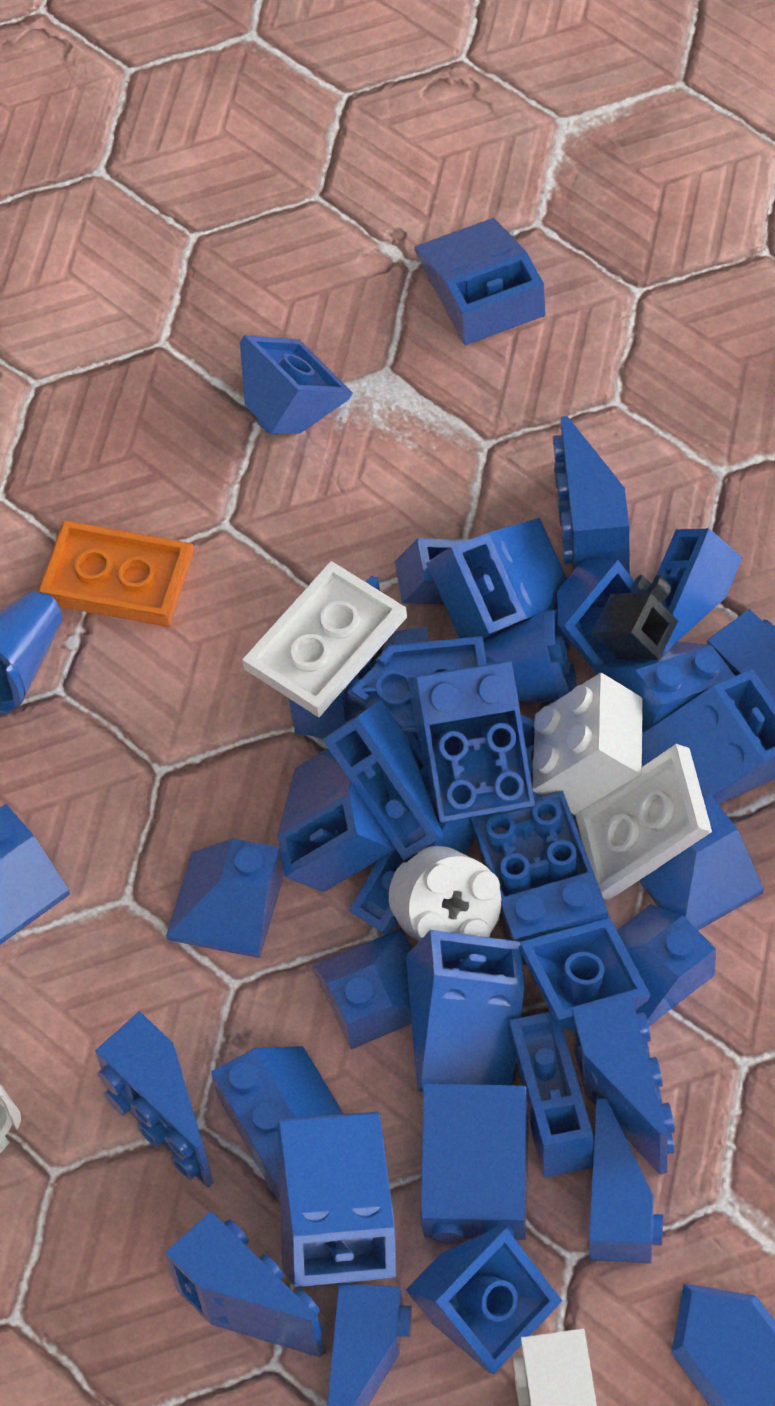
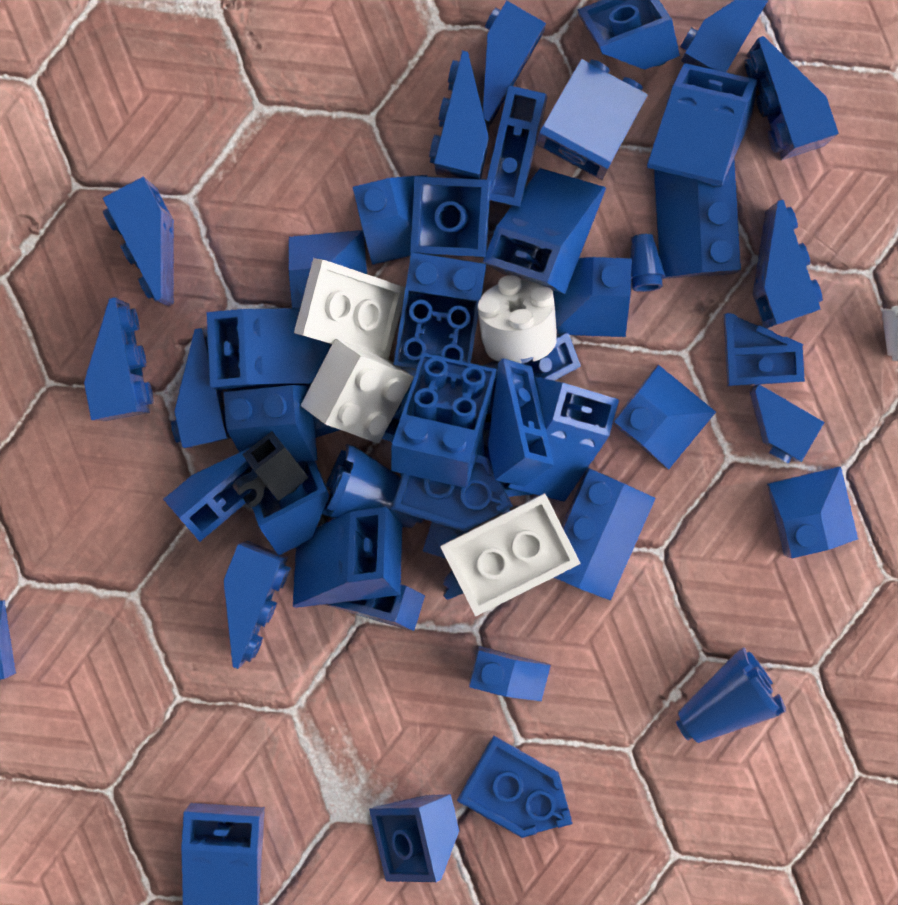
camera: 160 degrees left, 30 degrees up
orange tile [38,520,194,627] -> none
none -> blue tile [457,735,573,838]
none -> blue slope [469,646,551,701]
none -> blue slope [554,468,656,601]
none -> blue cone [630,234,666,292]
none -> blue wing [723,313,805,386]
none -> blue slope [750,384,825,464]

